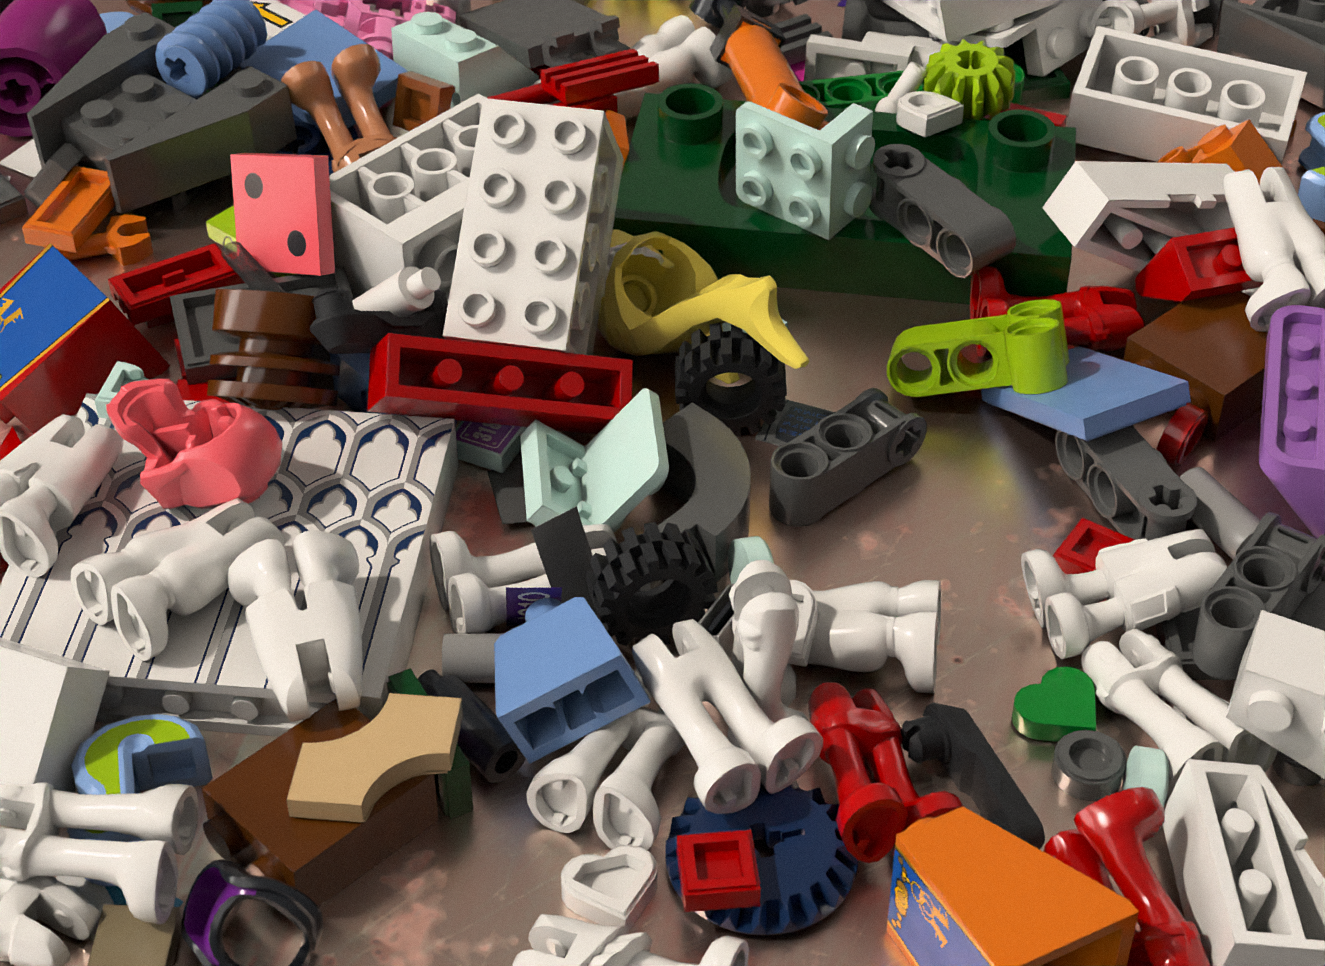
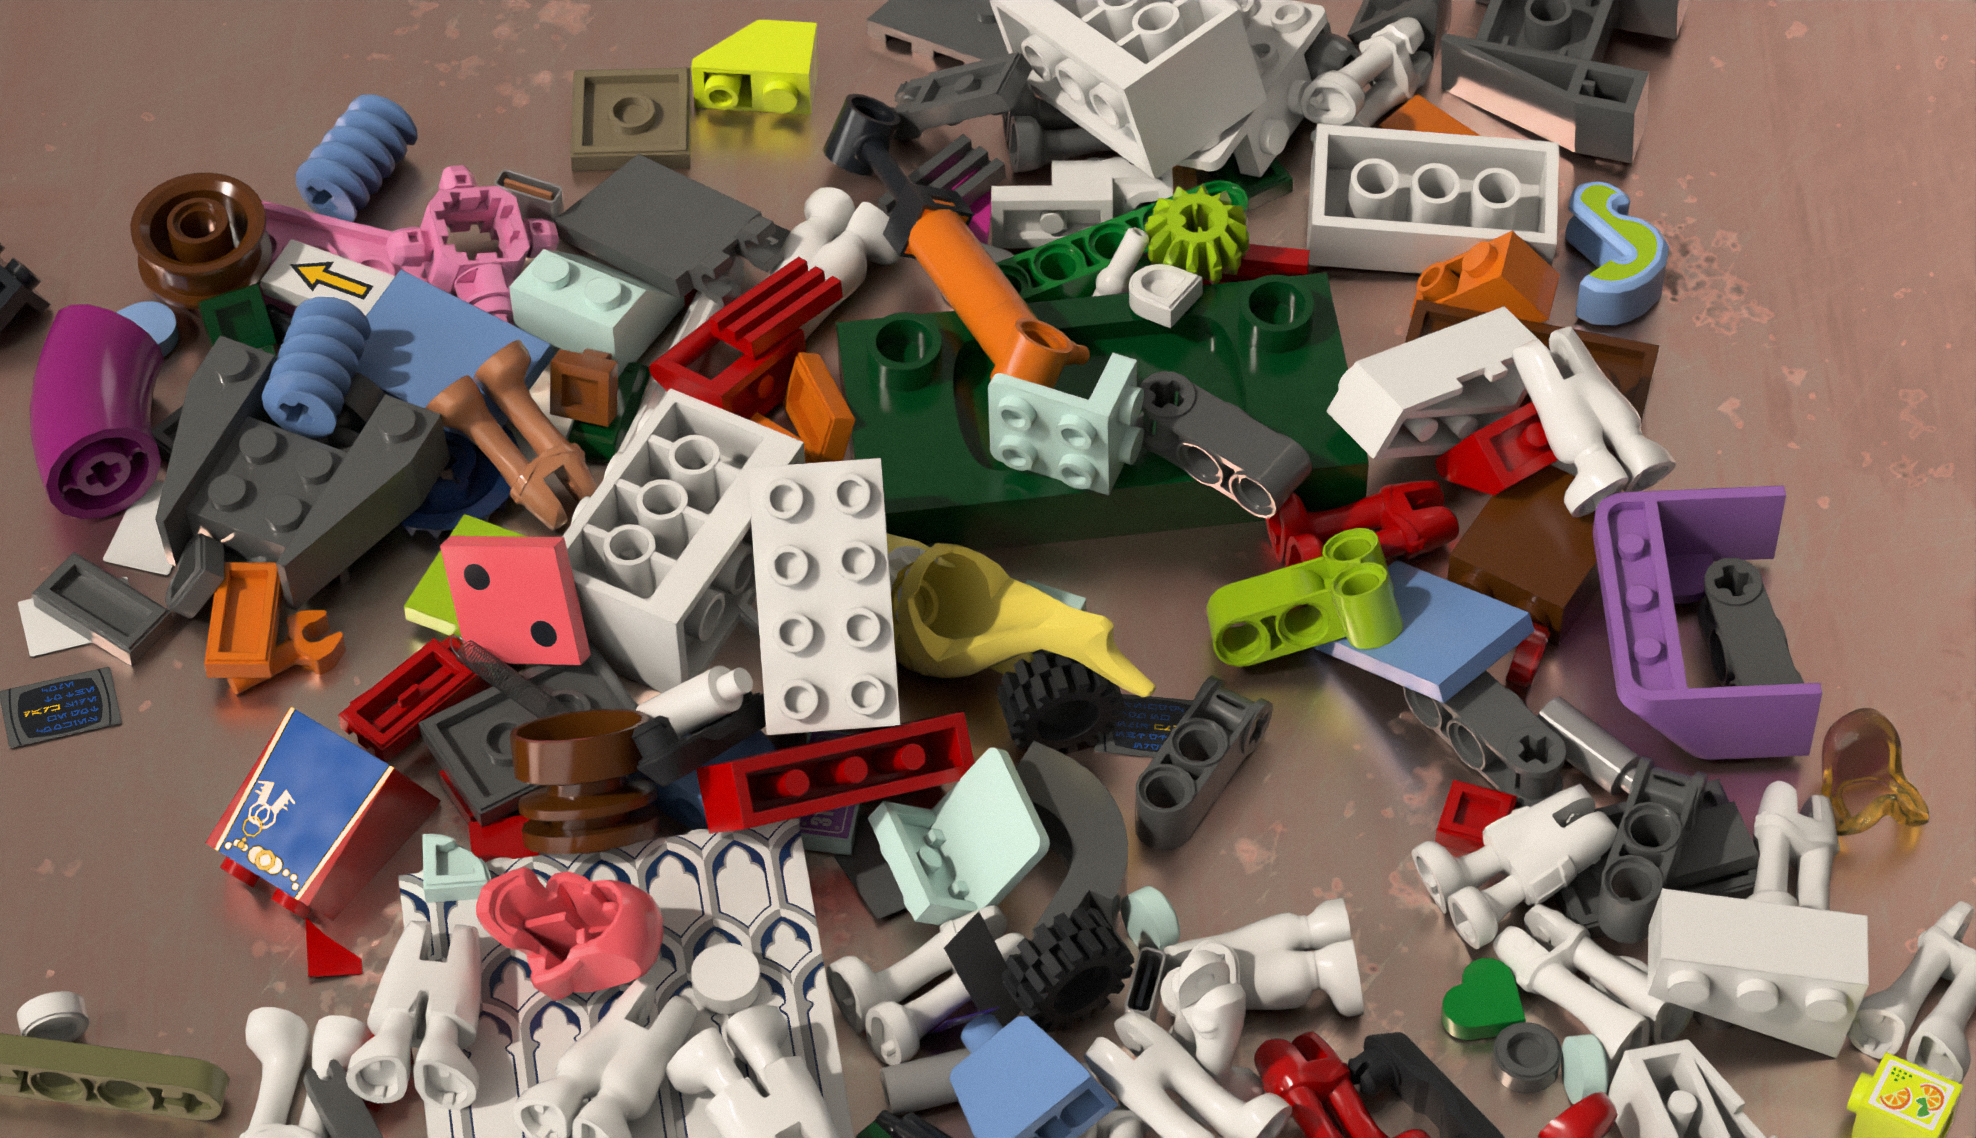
camera: 15 degrees left, 10 degrees up
none -> white tile [691,943,761,1014]

